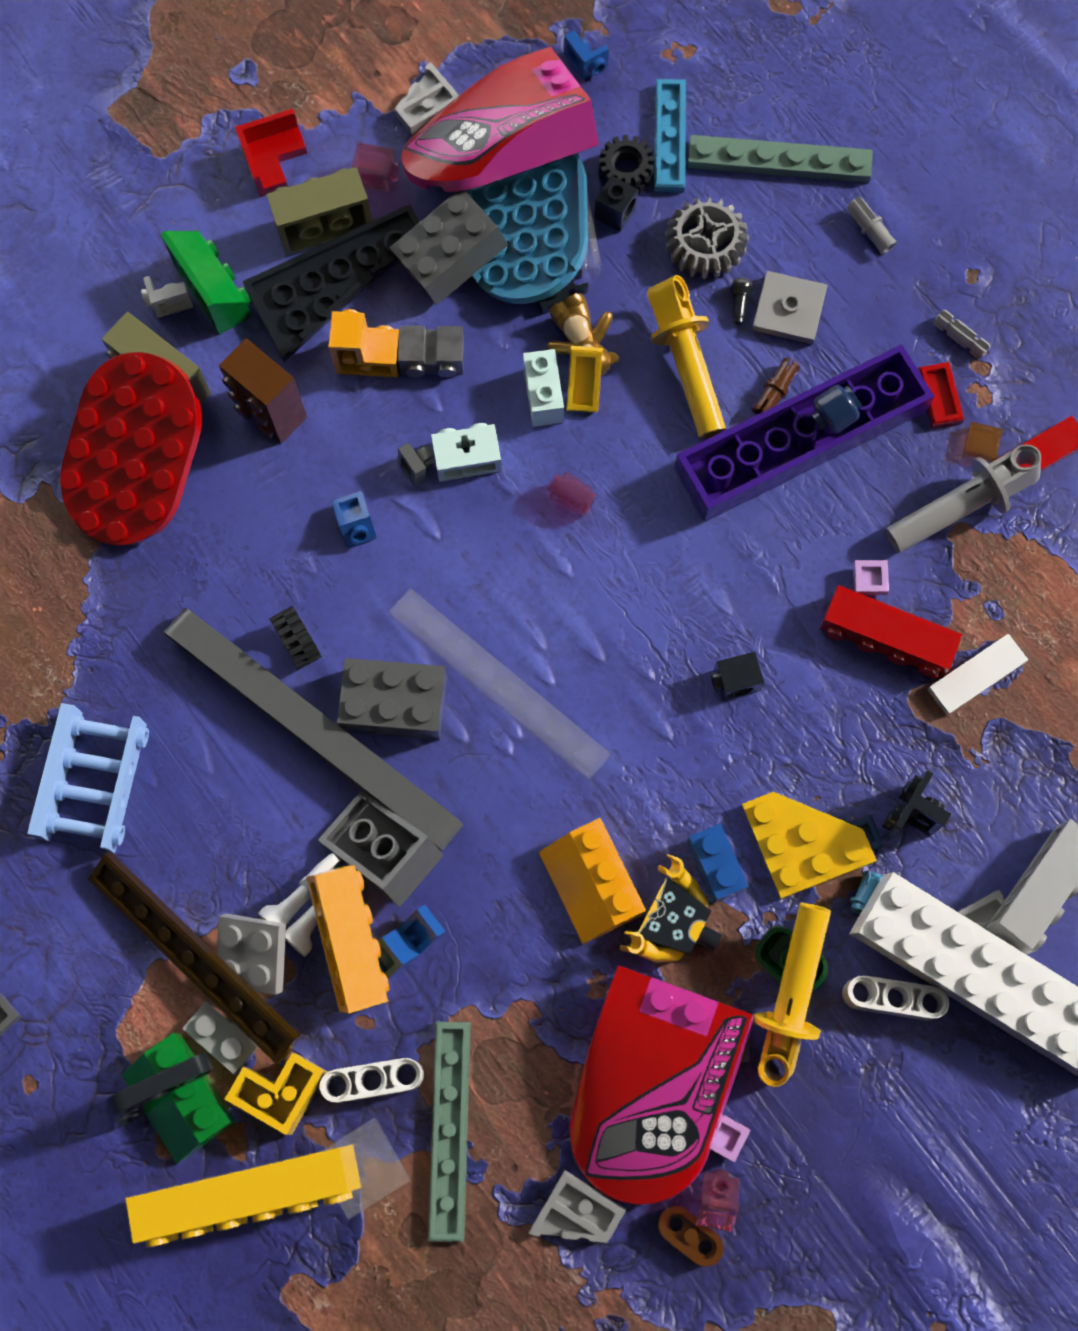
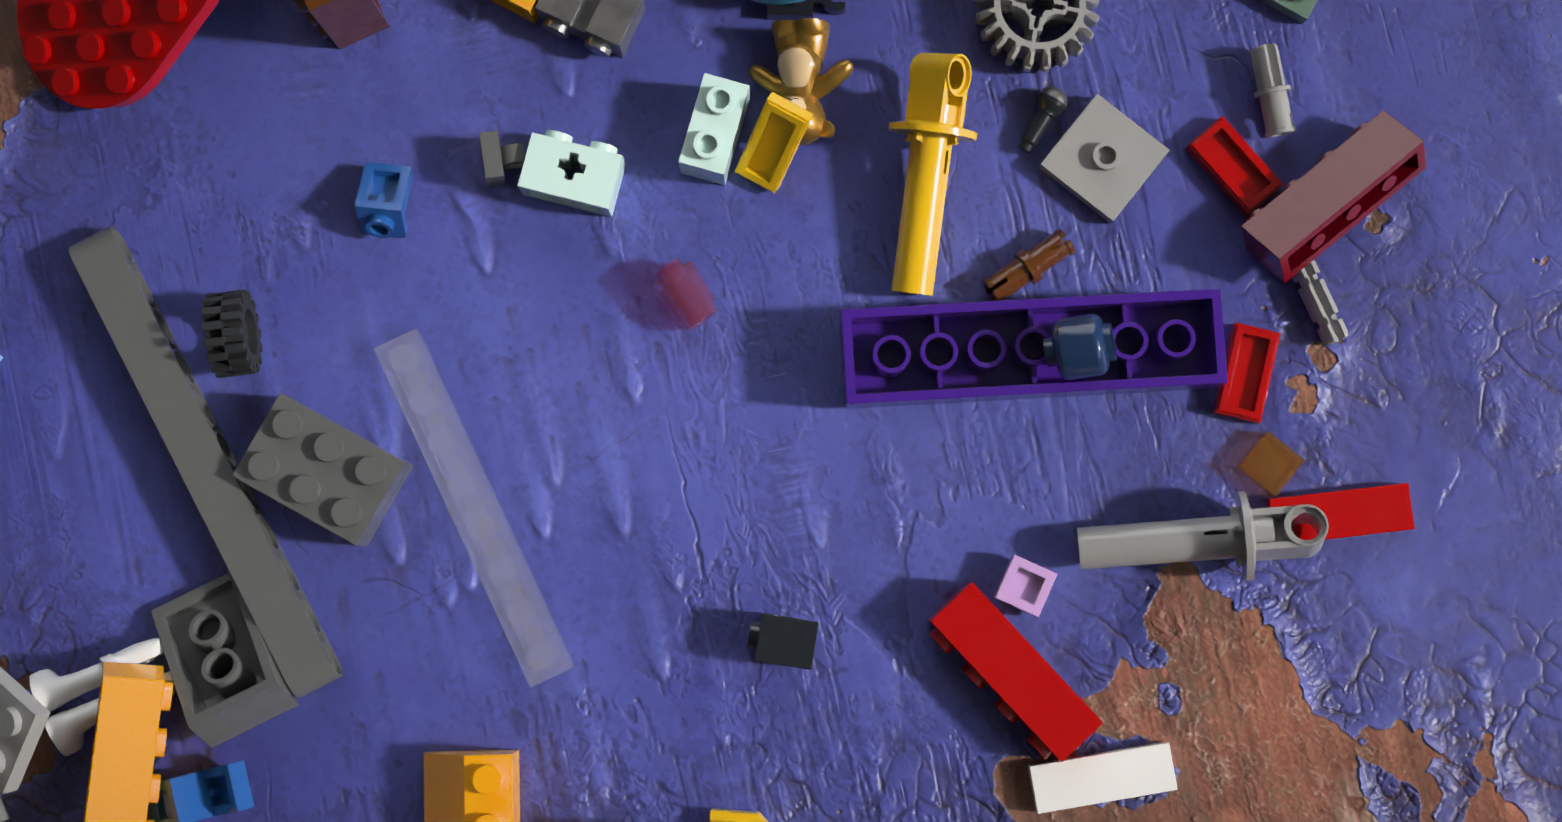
camera: 20 degrees right, 10 degrees up
none -> red tile [1185,116,1284,217]
none -> brick [1241,110,1426,283]

